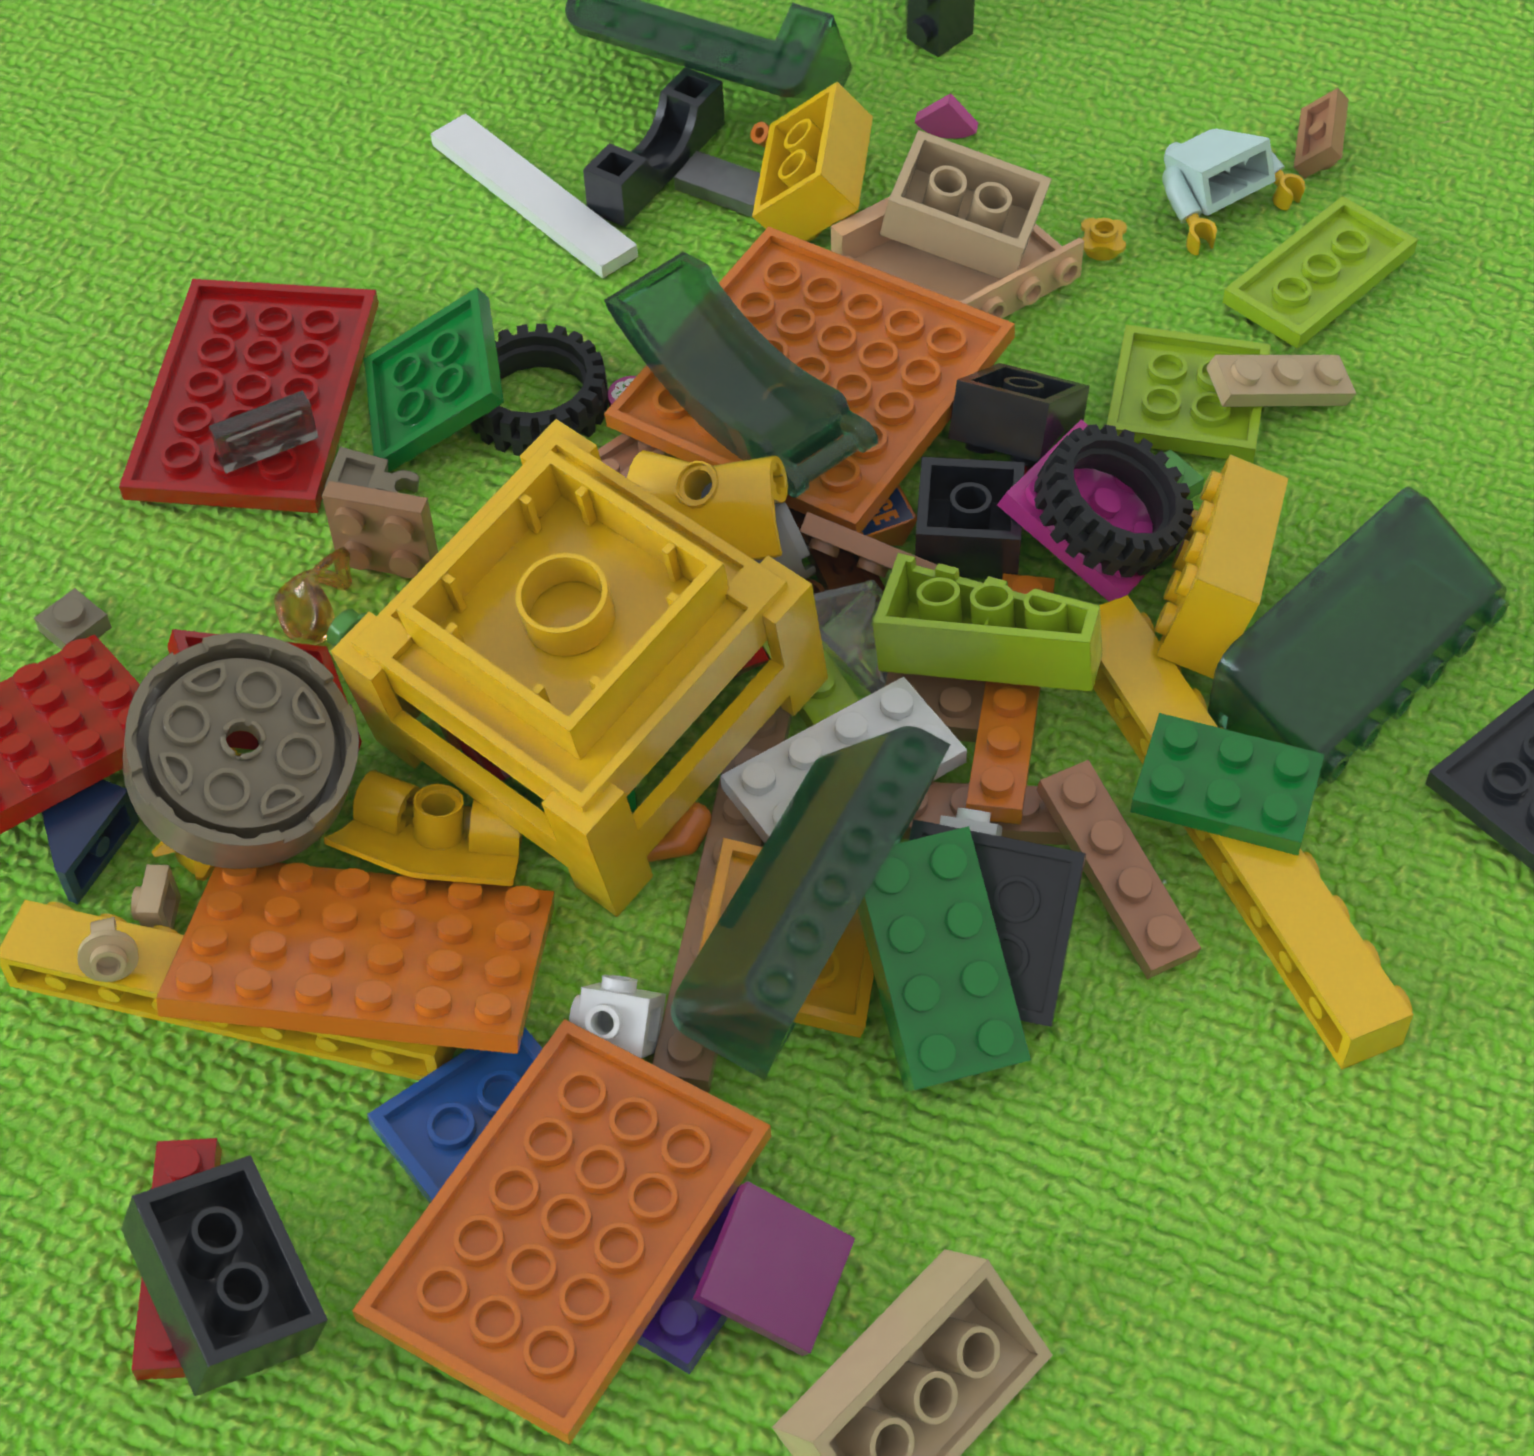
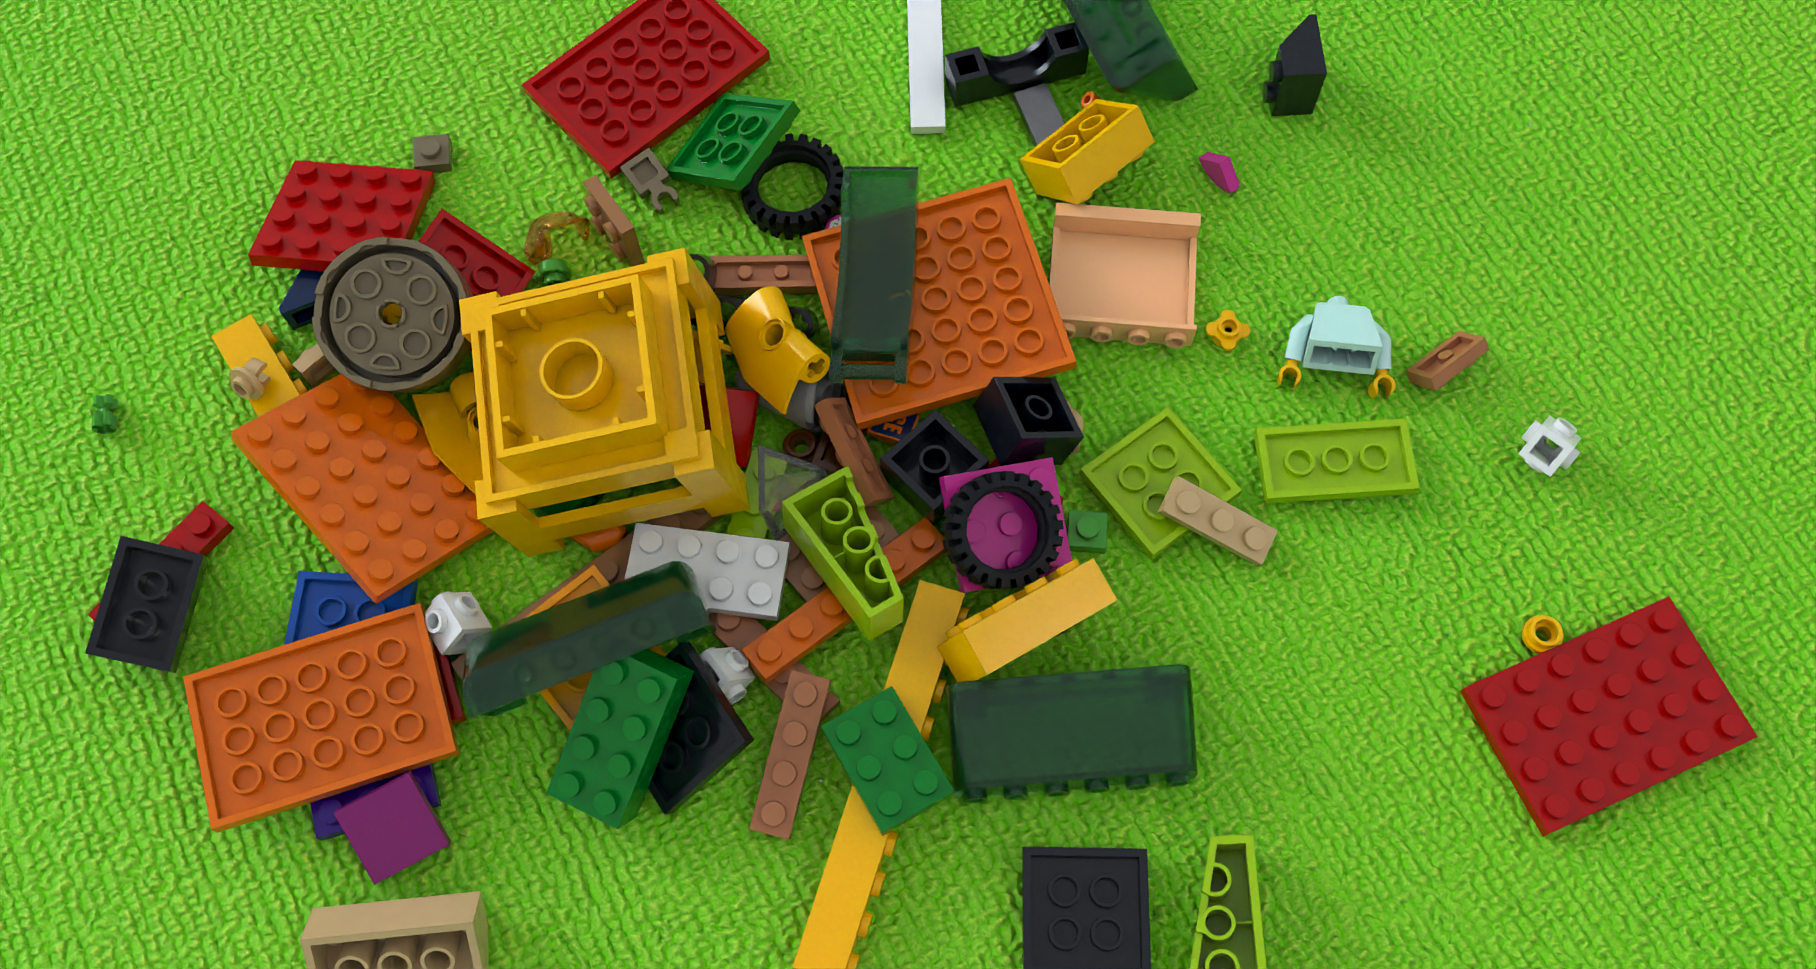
camera: 40 degrees right, 15 degrees up
clear smoke plate [209,390,318,473] -> none
tan brick [880,130,1052,279] -> none
none -> white brick [1518,415,1581,477]

